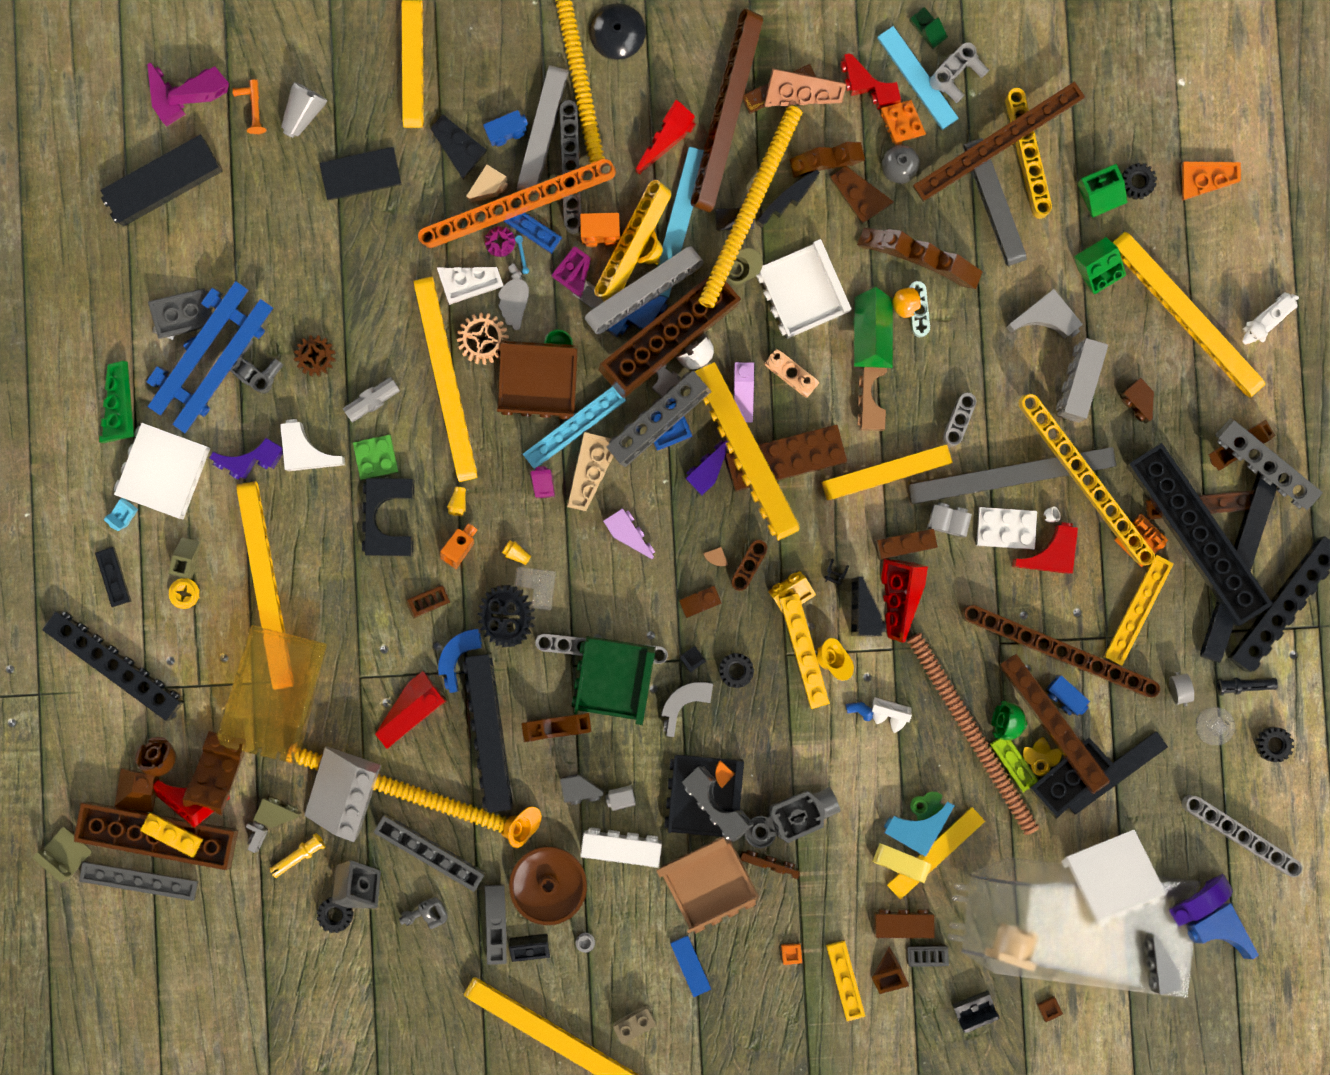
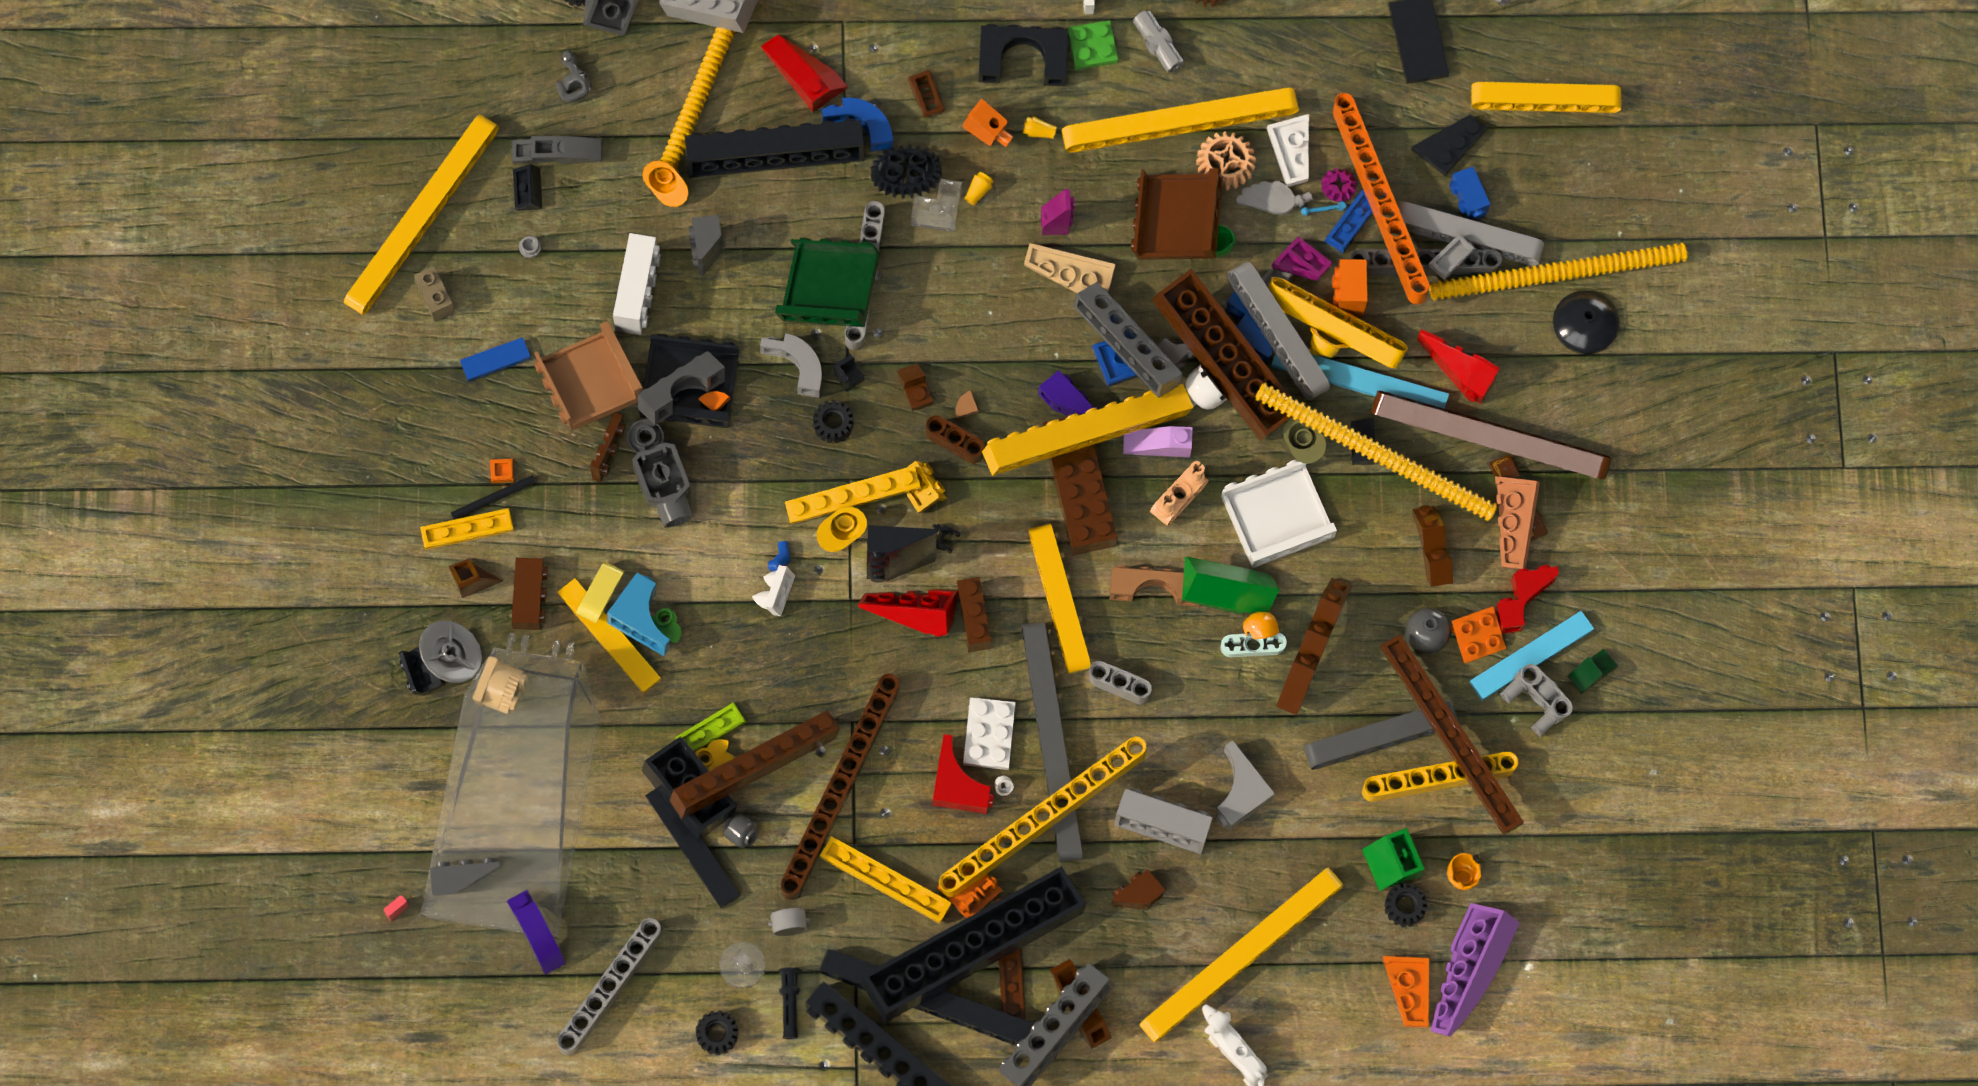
camera: 90 degrees right, 15 degrees down
dark grey brick [374,814,486,892] -> none
tan slope [466,165,508,202] -> none
reddish brown dish [509,846,587,925] -> none
reddish brown arch [521,713,592,742] -> none
medium azure plate [523,386,626,470] -> none
lavender slope [604,509,655,559] -> none
light grey brick [605,785,636,811] -> none
black slope [756,170,820,229] -> none
reddish brown wing [830,166,894,224] -> none
nougat piece [907,633,1039,835] -> none
dark grey slope [907,945,949,967] -> none
light grey brick [927,502,972,537] -> none
green cylinder [991,701,1027,740] -> none
reddish brown tile [1037,996,1063,1022] -> none
blue brick [1045,675,1090,716] -> none
white panel [1061,830,1166,927] -> none
green slope [1074,237,1126,295] -> none
blue arch [1186,903,1259,959] -> none
none -> coral tile [384,895,409,921]
none -> light grey piece [419,621,482,683]
none -> black bar [451,475,536,520]
none -> dark grey head [724,814,759,848]
none -> light grey tile [1428,234,1475,280]
none -> medium lavender wedge [1431,903,1520,1037]
none -> light orange hair [1447,853,1481,891]

